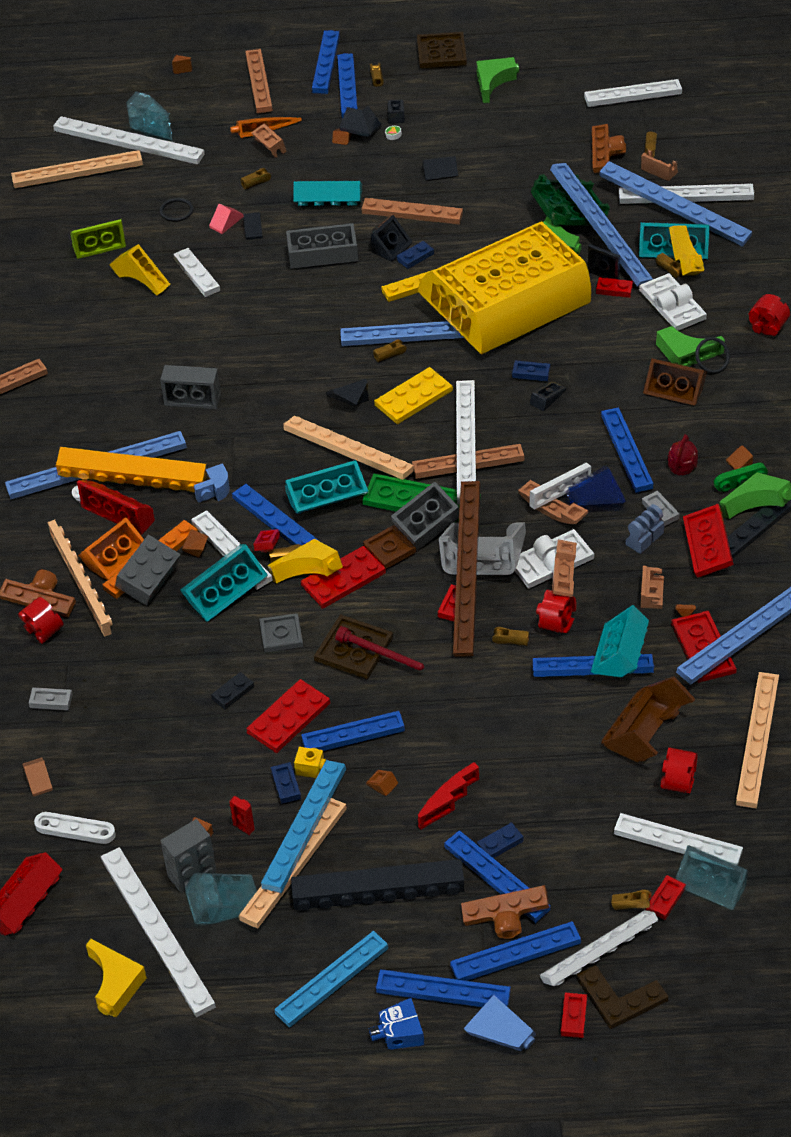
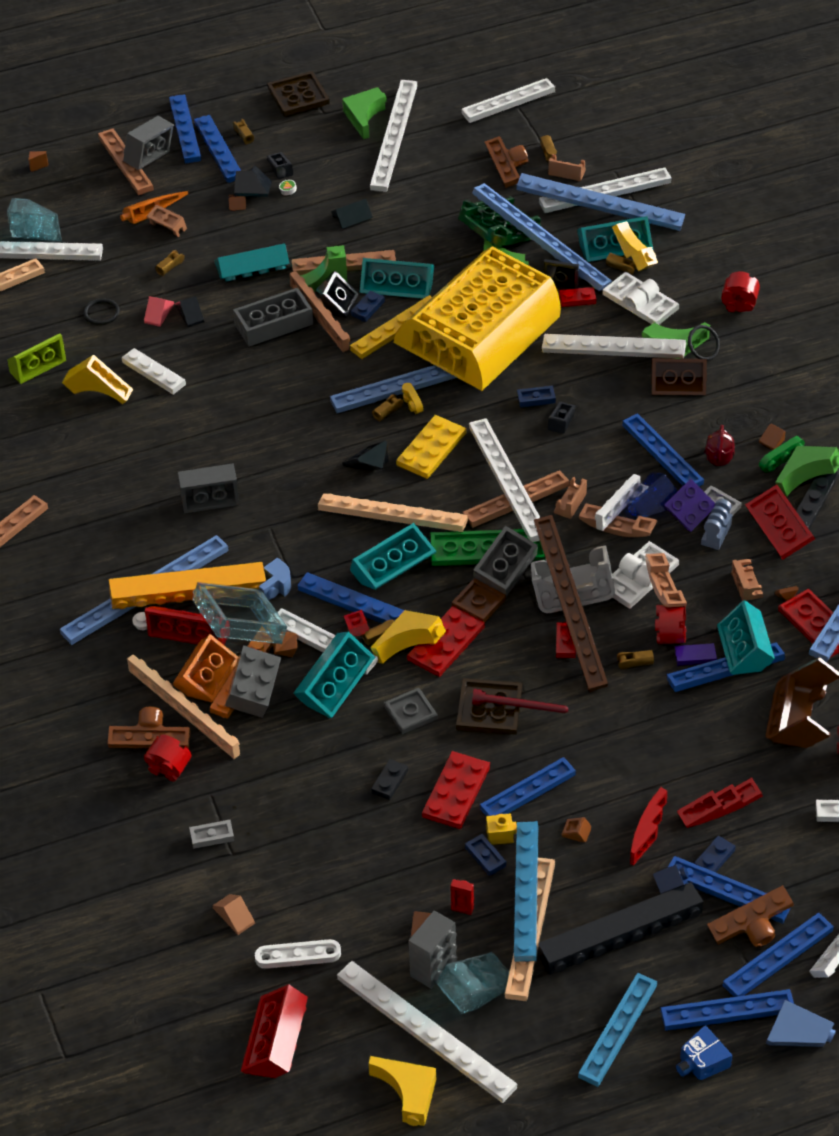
camera: 20 degrees left, 0 degrees up
none -> dark grey brick [123,116,174,170]
none -> clear light blue window [192,582,287,644]
none -> nougat plate [290,271,350,352]
none -> bright green arch [300,246,347,292]
none -> teal slope [360,258,434,299]
none -> white plate [370,80,417,192]
none -> yellow plate [402,383,423,414]
none -> white plate [542,334,686,359]
none -> nougat hinge [554,477,587,519]
none -> dark blue brick [653,864,689,894]
none -> dark purple plate [664,479,715,532]
none -> dark purple tile [675,643,717,666]
none -> red slope [677,778,763,828]

